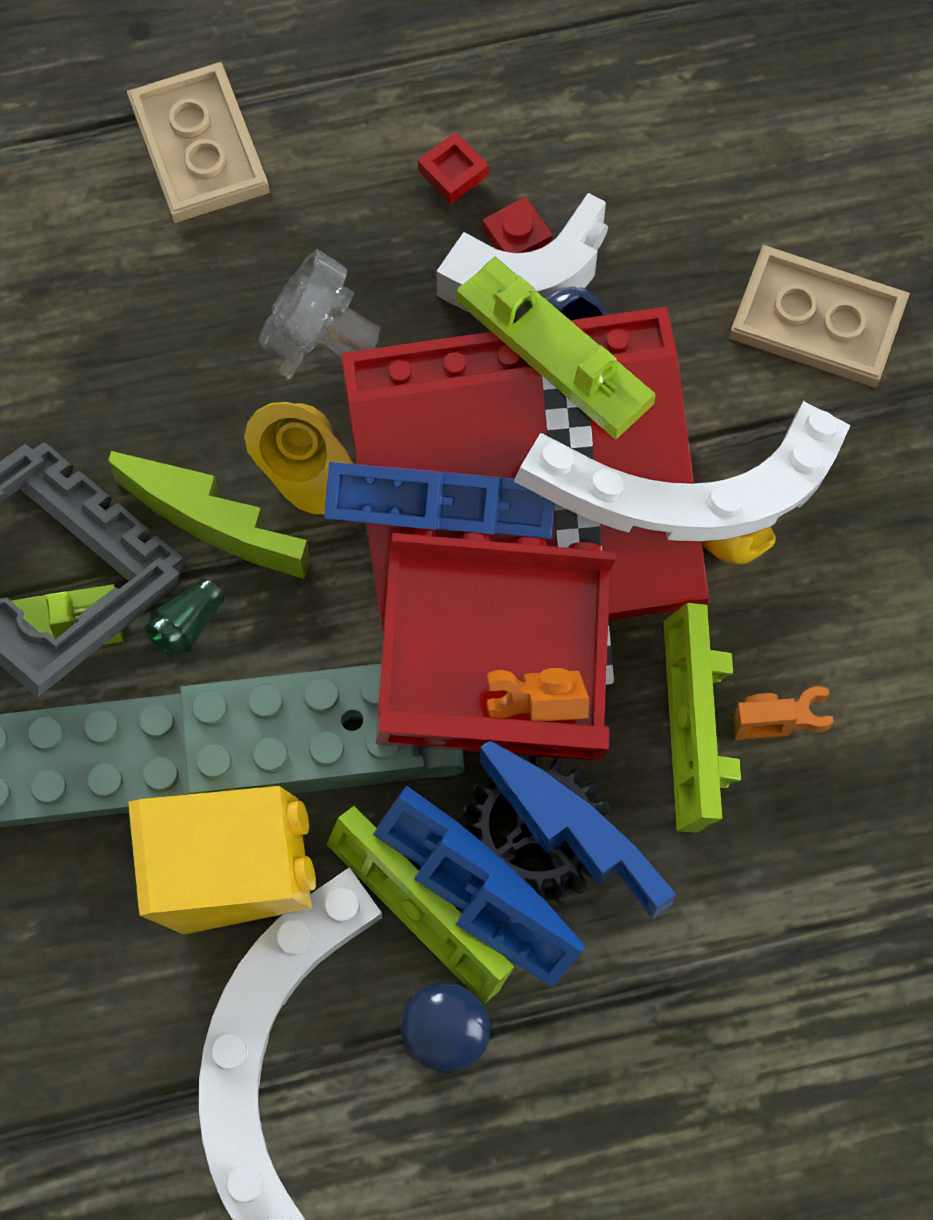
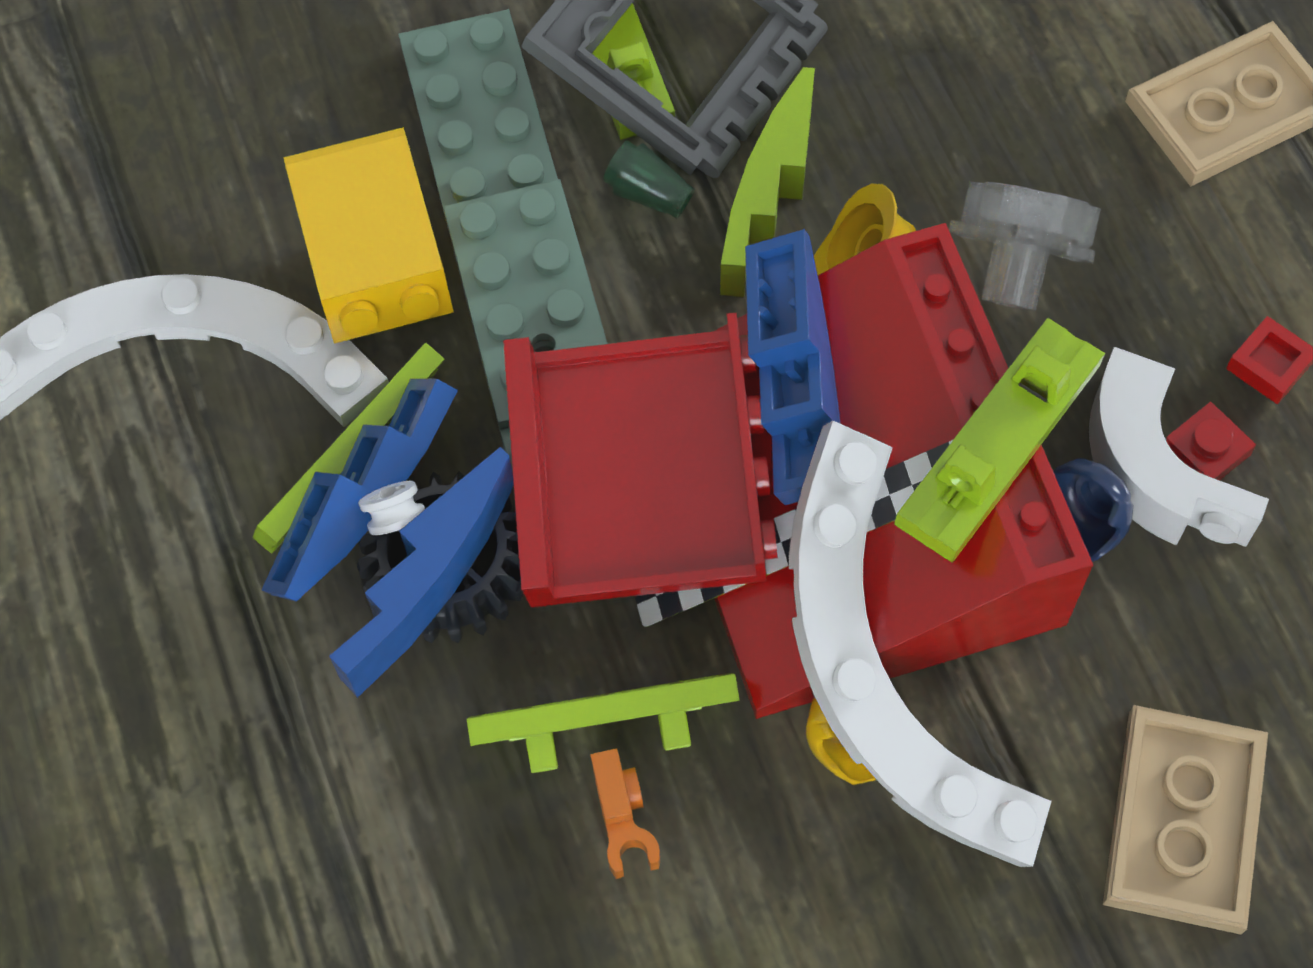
camera: 85 degrees right, 5 degrees down
dark blue hair [400,982,491,1074] -> none
orange plate [486,668,589,721] -> none
none -> white bush [358,481,425,535]

